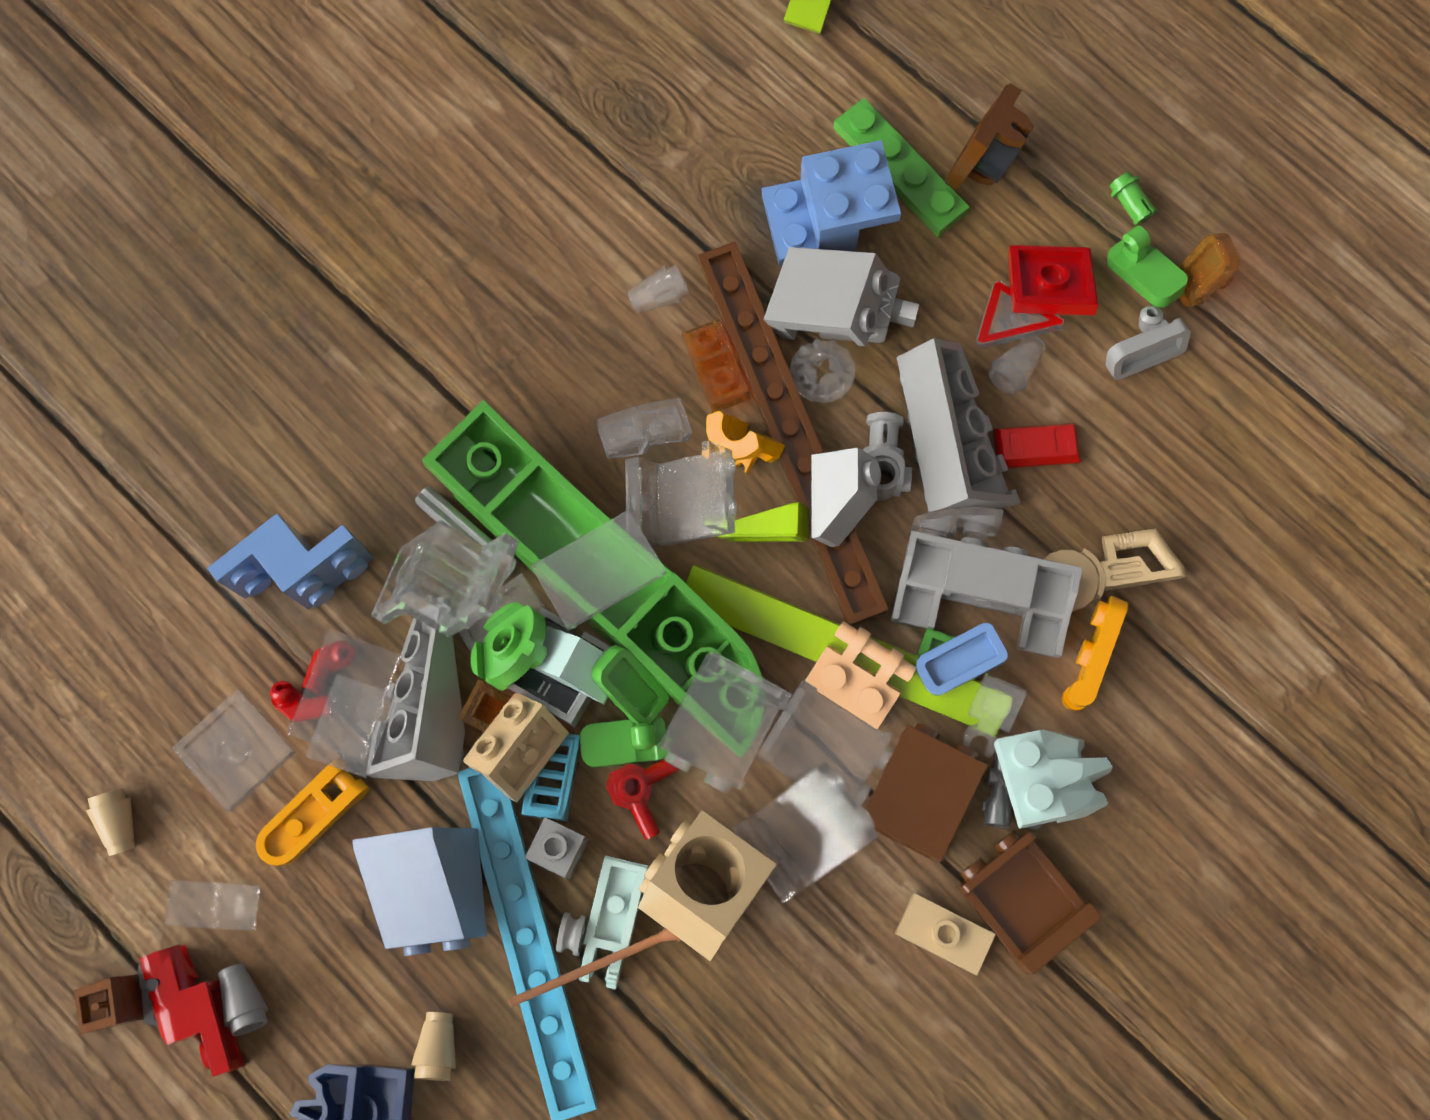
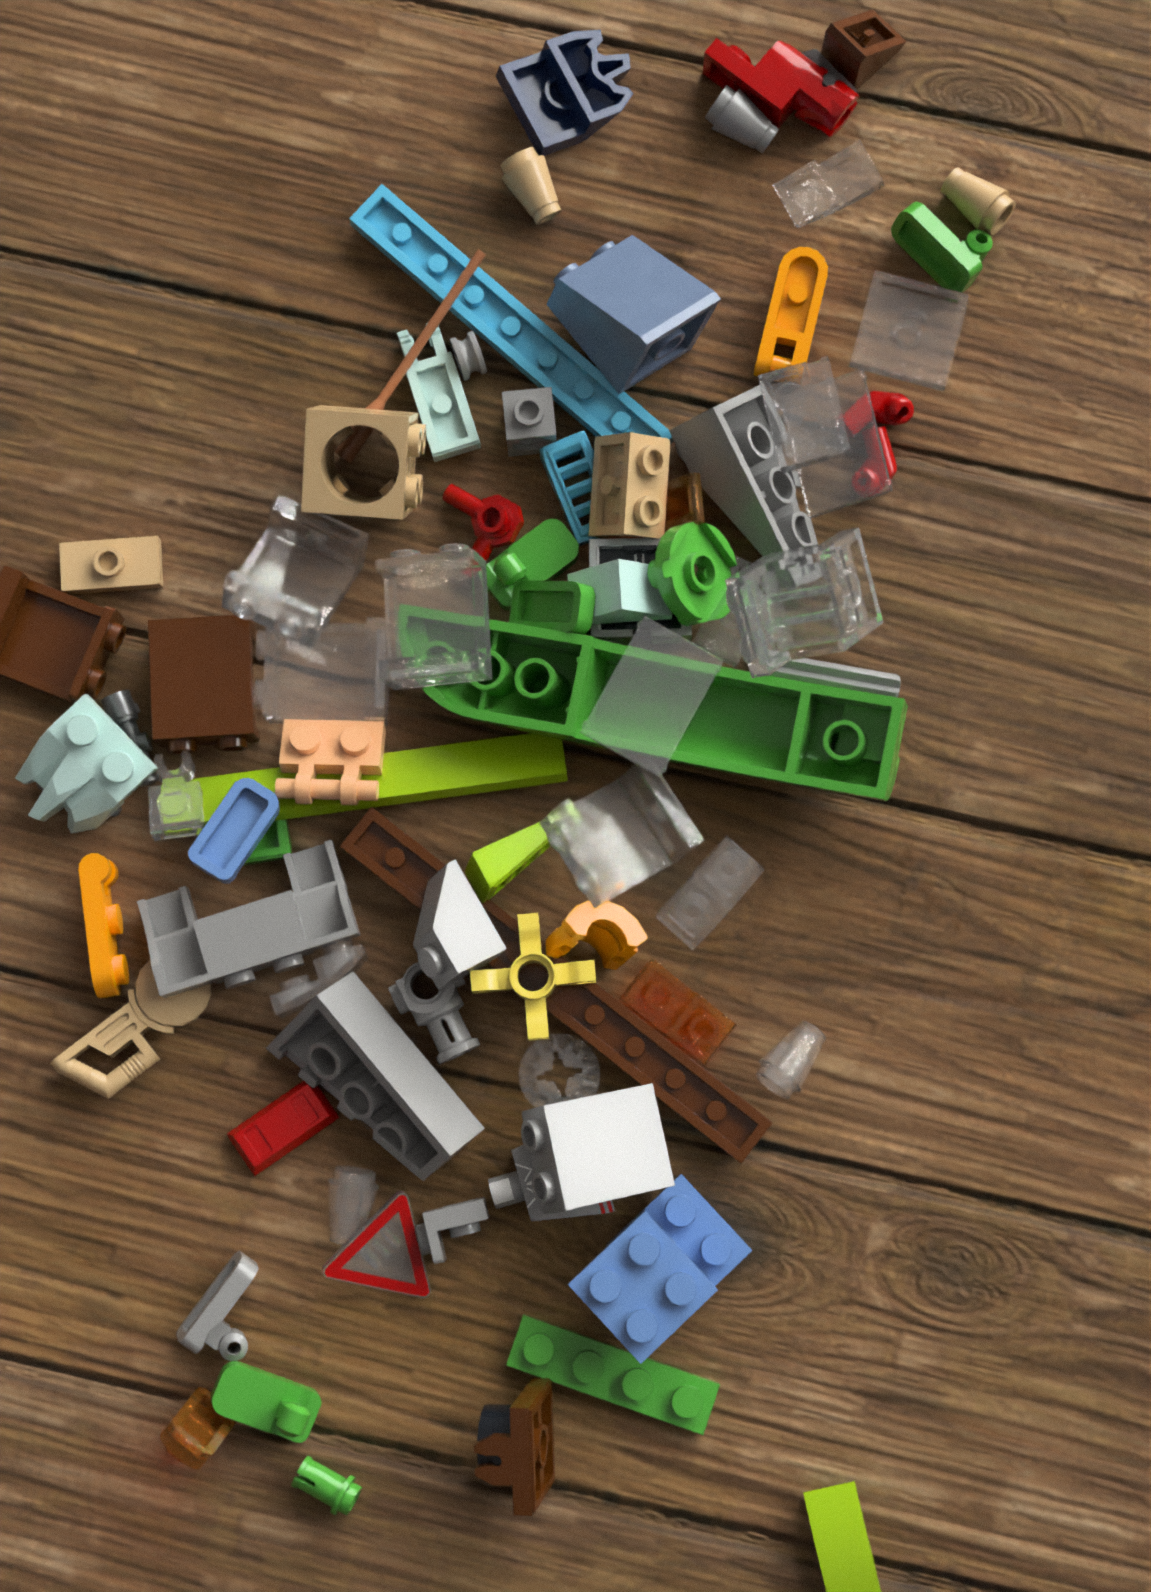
camera: 145 degrees right, 5 degrees up
medium blue bracket [207,514,374,610] -> none
red tile [1007,245,1098,315] -> none
none -> light grey bracket [416,1196,490,1265]
none -> light yellow pin [470,913,596,1041]
none -> bright green piece [891,202,993,297]

